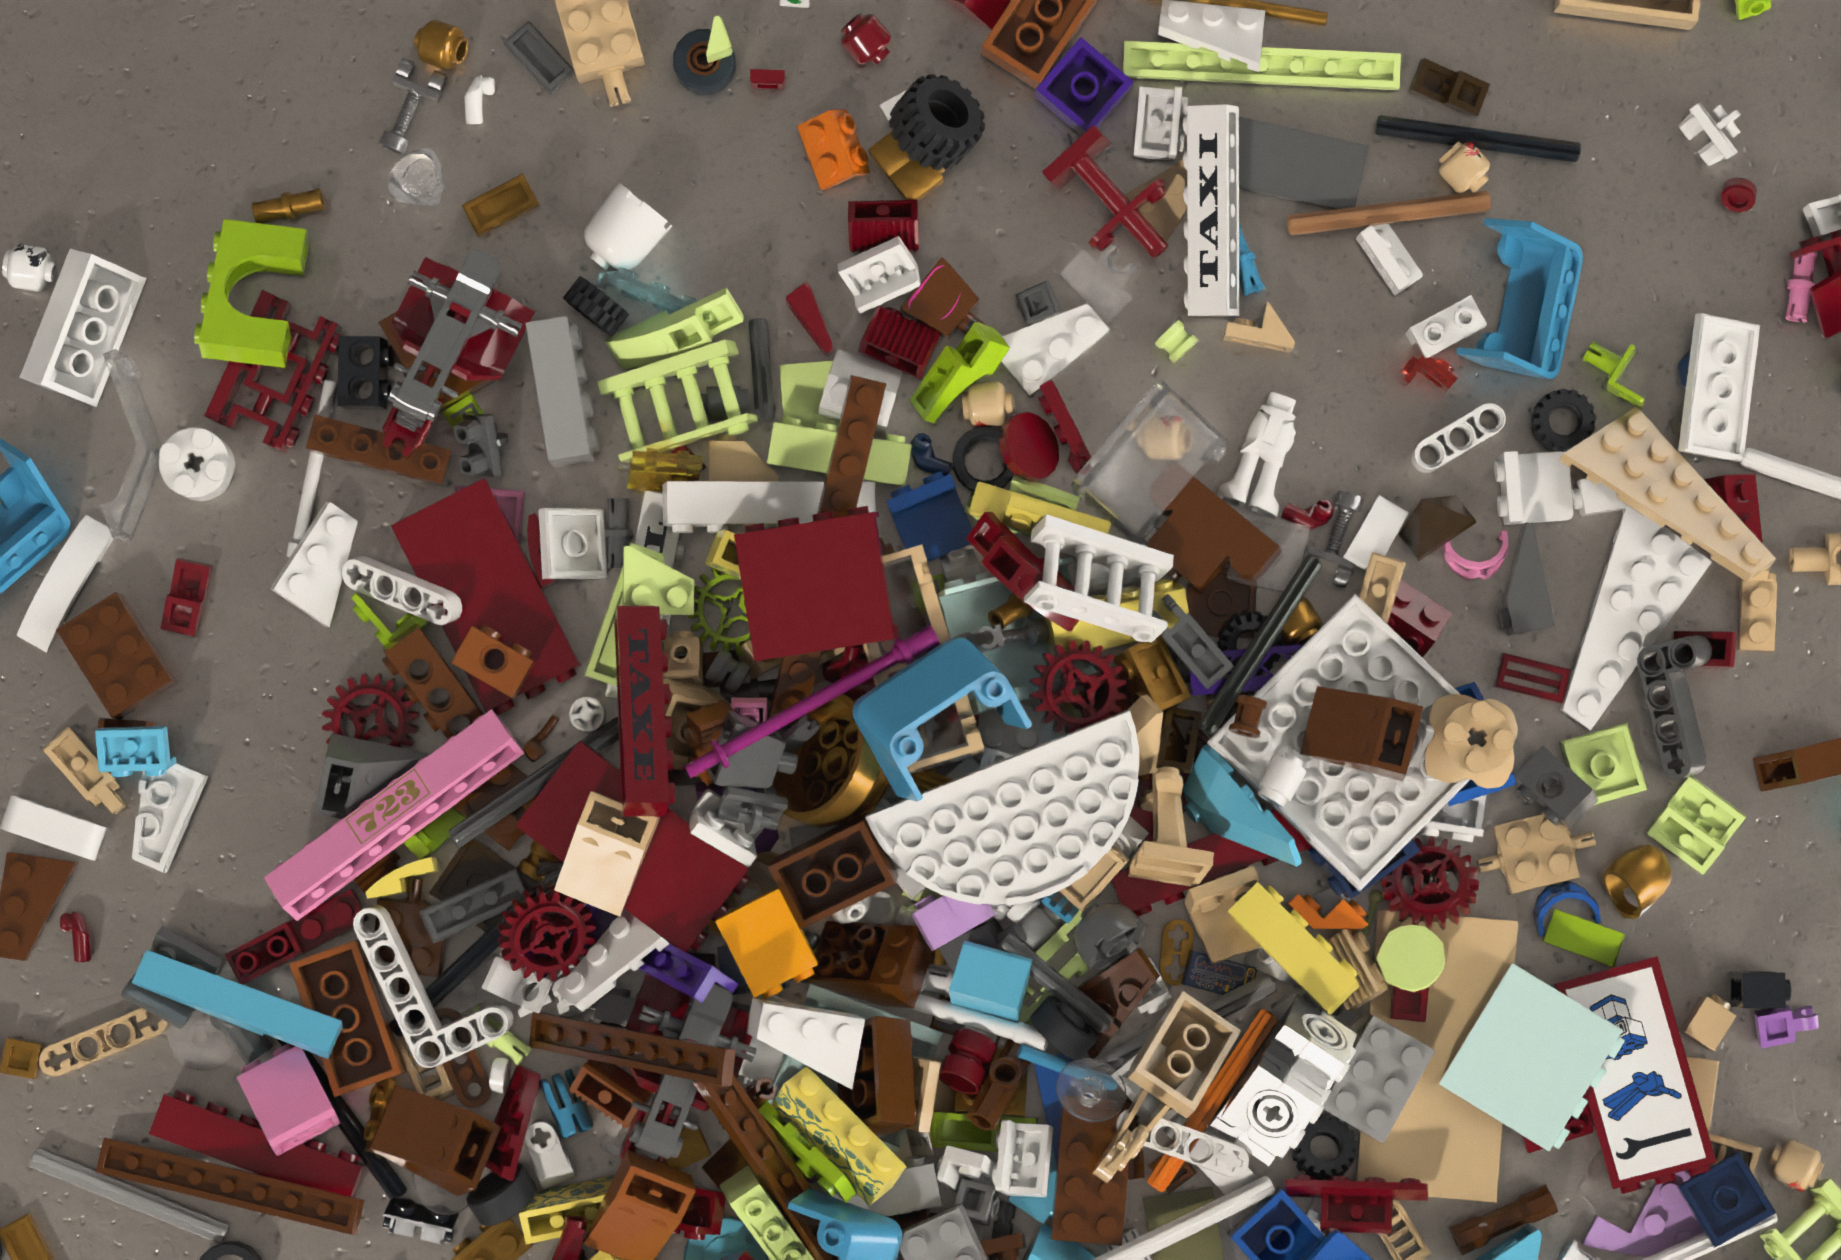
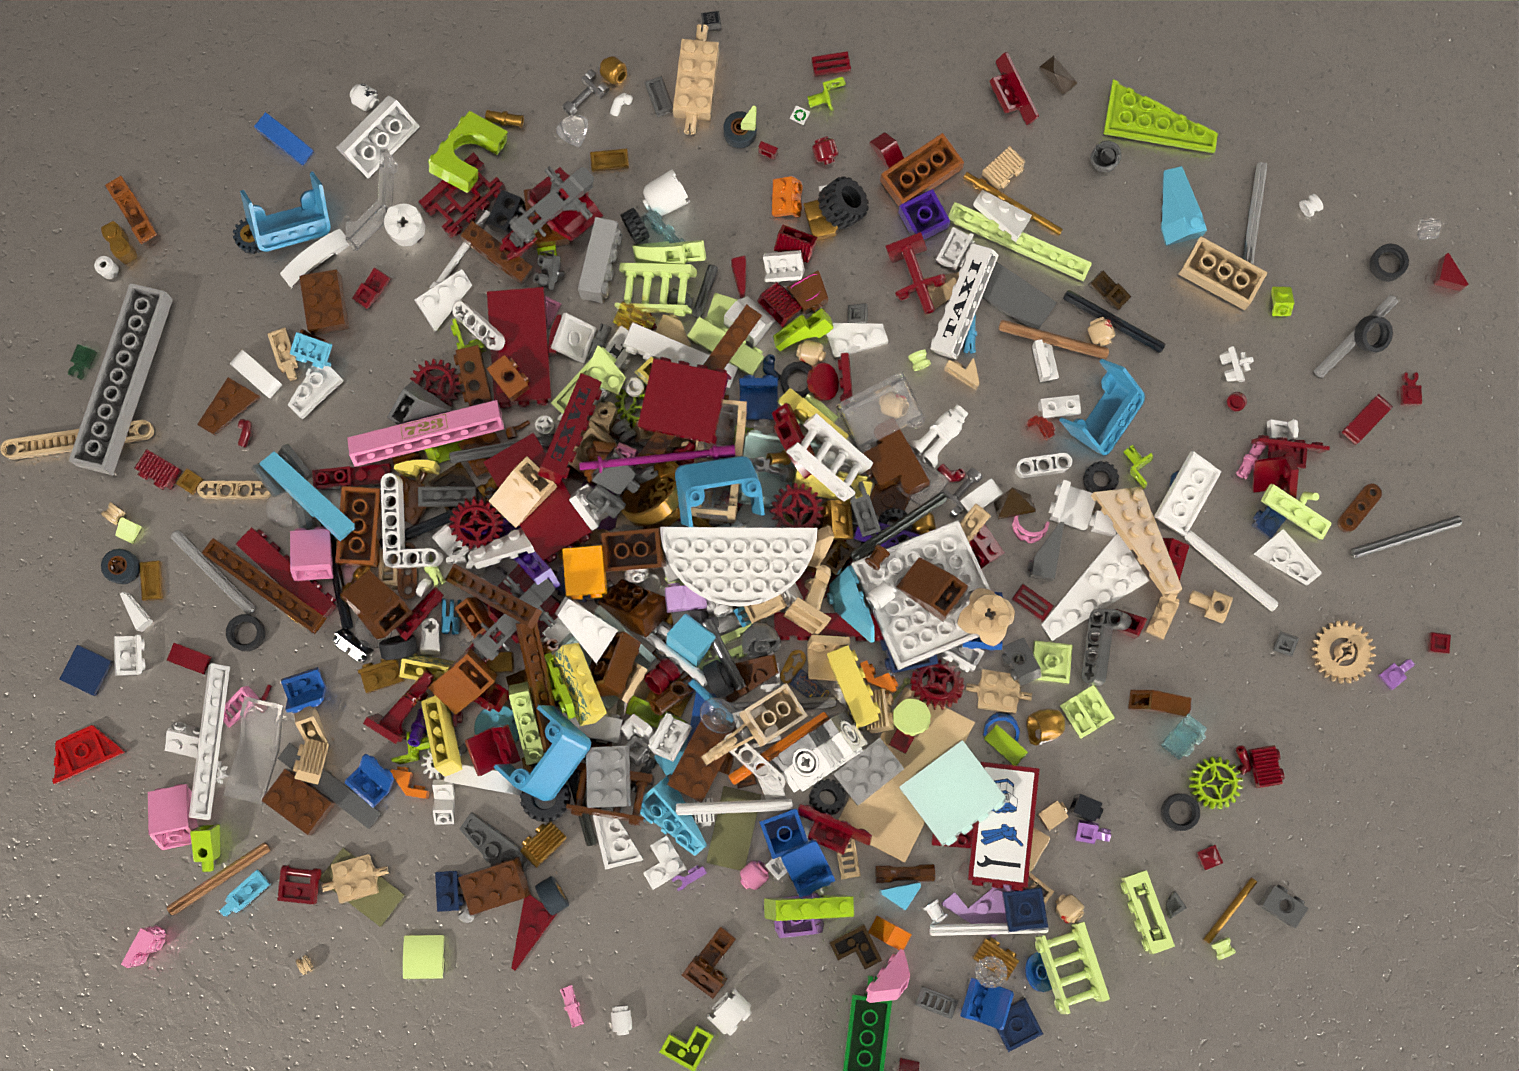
camera: 25 degrees right, 5 degrees down
clear plate [1059,243,1139,323] -> none
none -> white tile [625,377,644,397]

